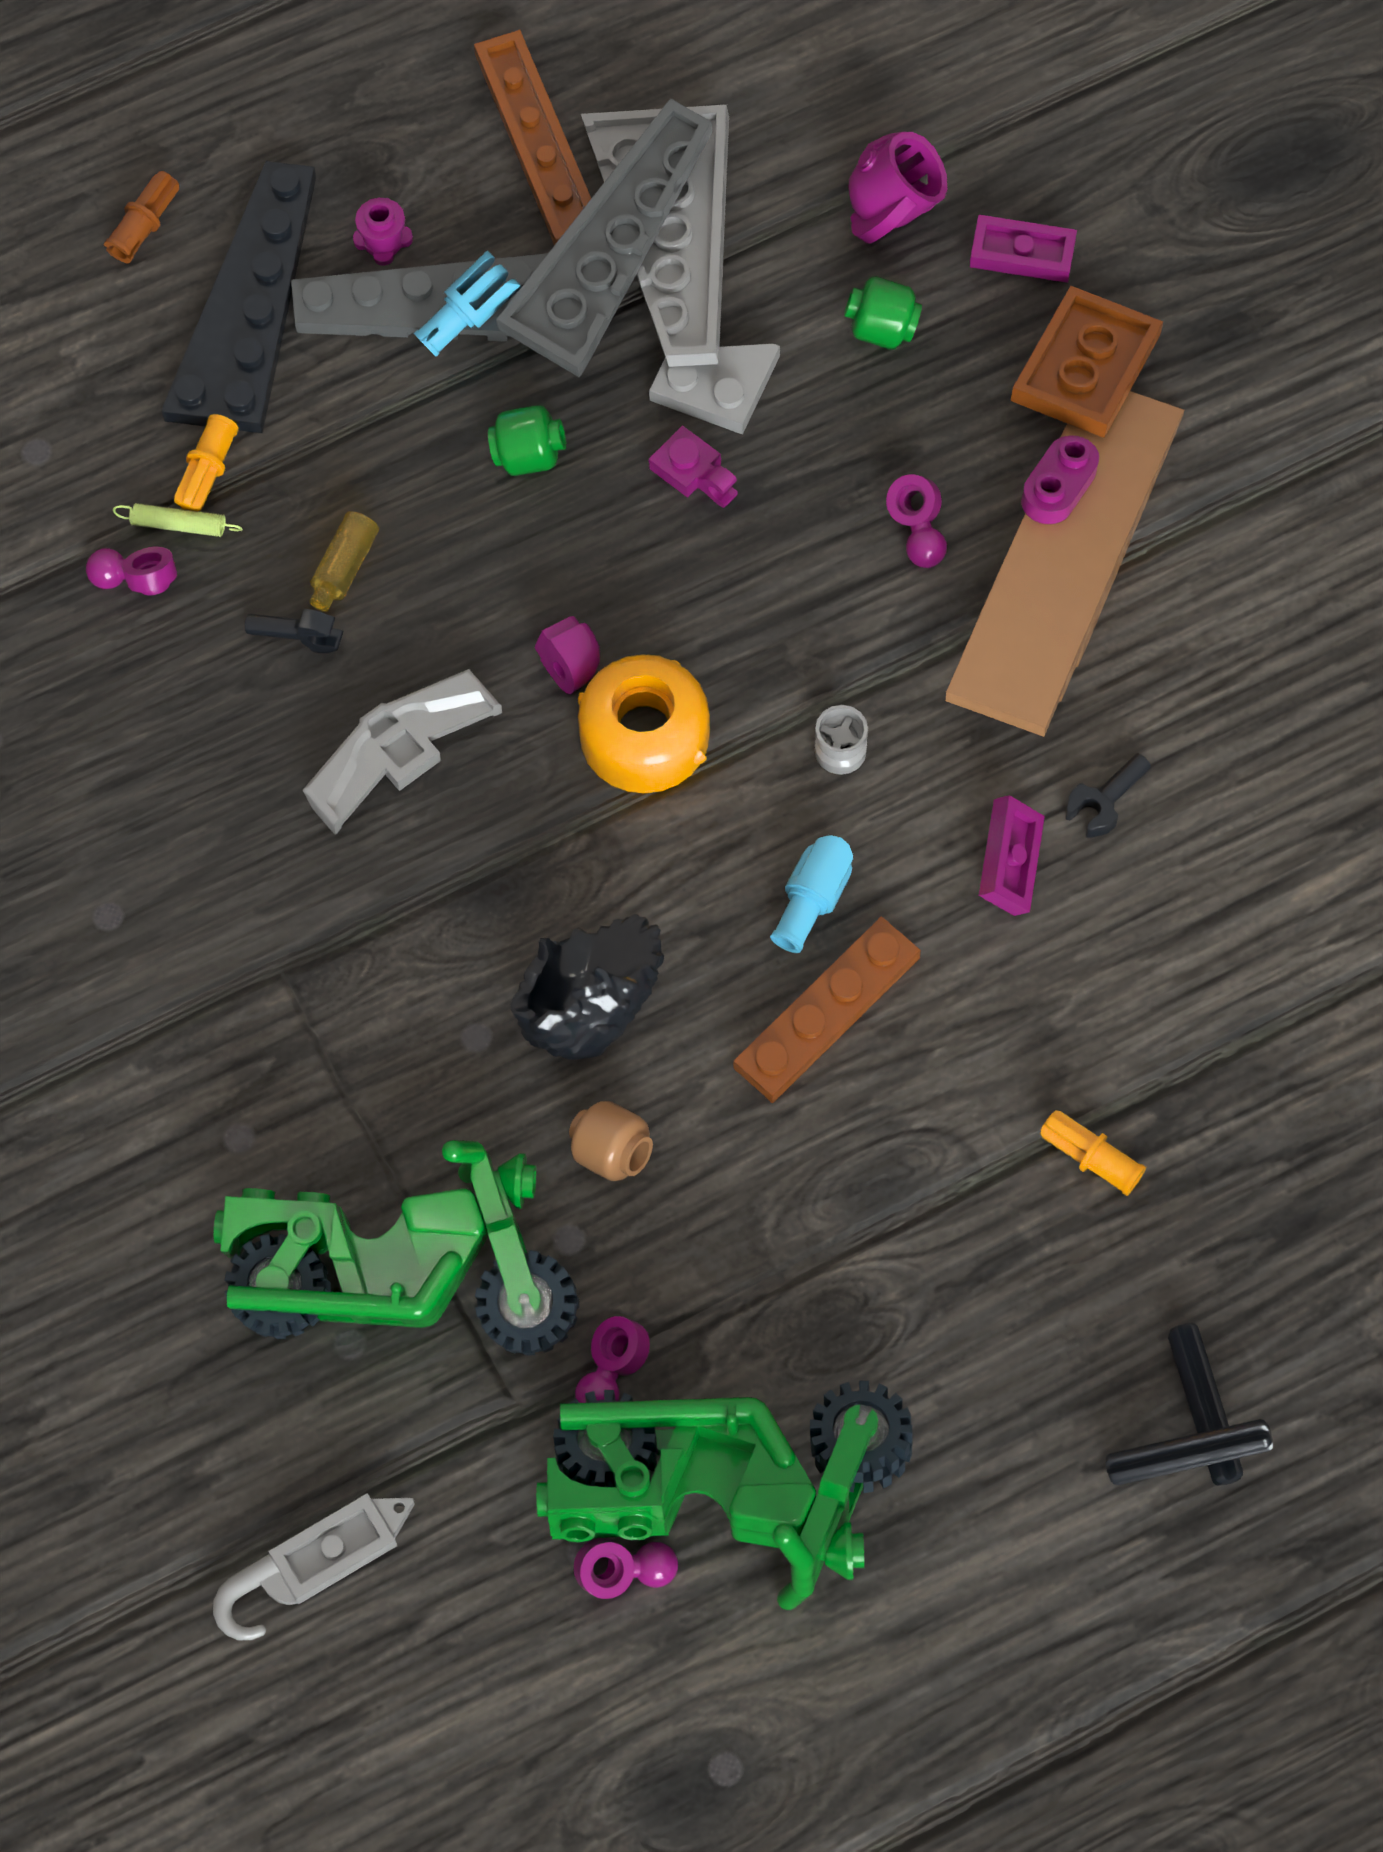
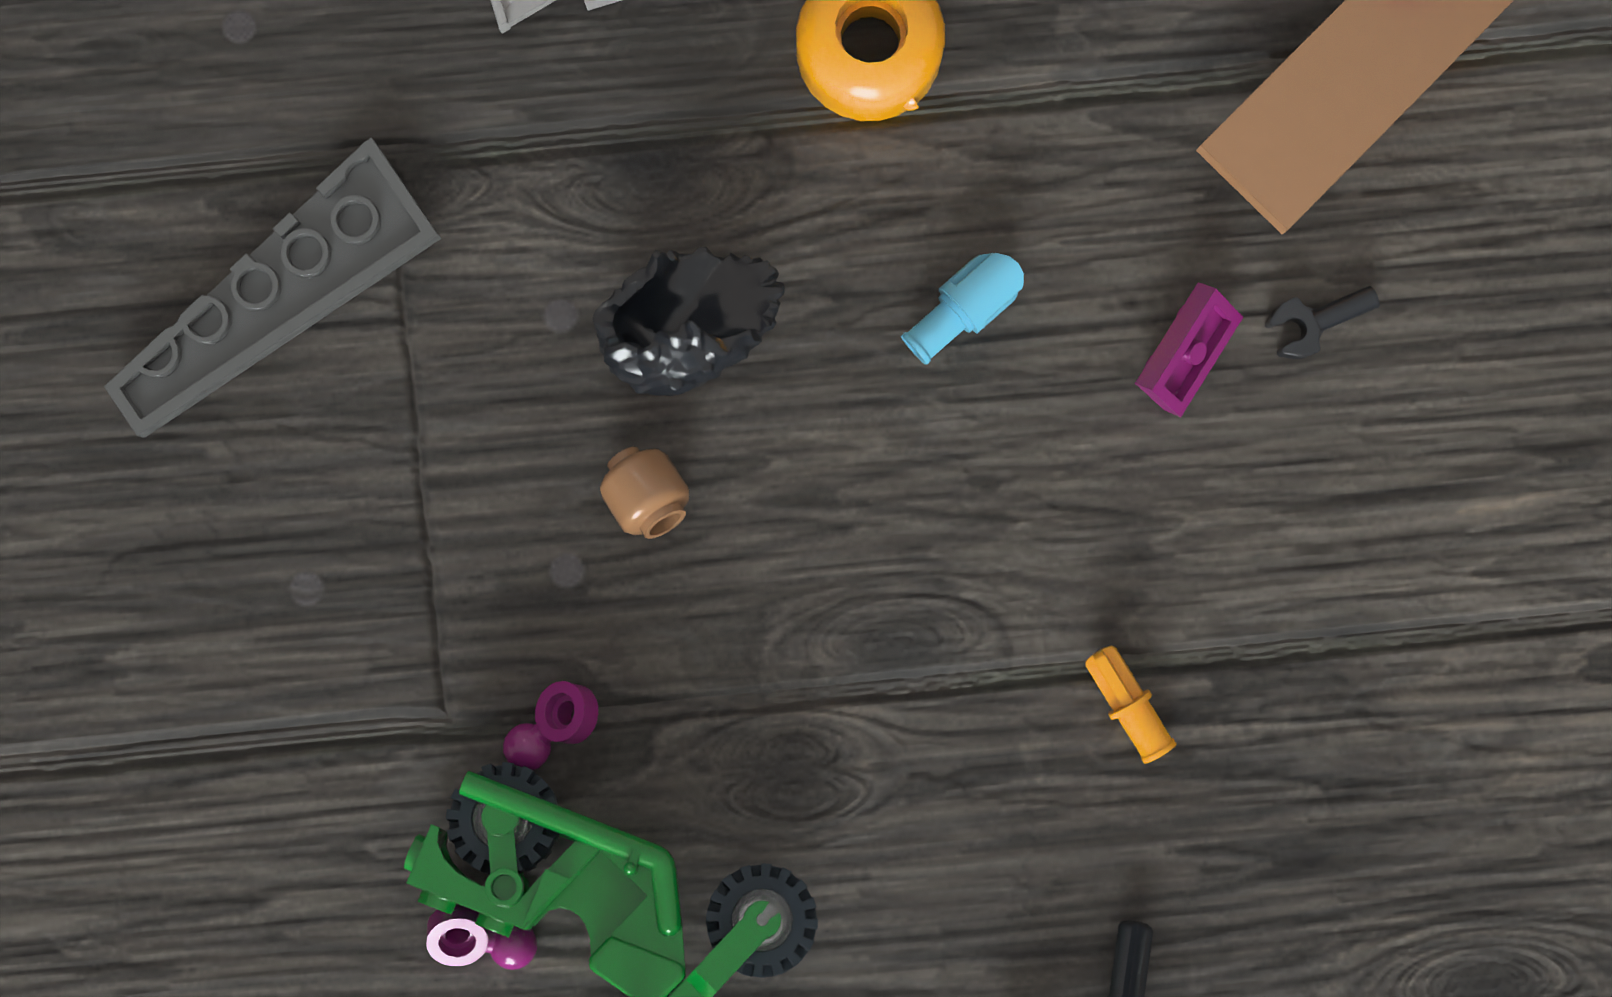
camera: 20 degrees right, 20 degrees up
light grey plate [213,1493,415,1640] -> none
green piece [214,1140,579,1356] -> none
dark orange plate [733,916,921,1103] -> none
light grey wheel [814,705,868,775] -> none
none -> dark grey wing [104,138,442,438]

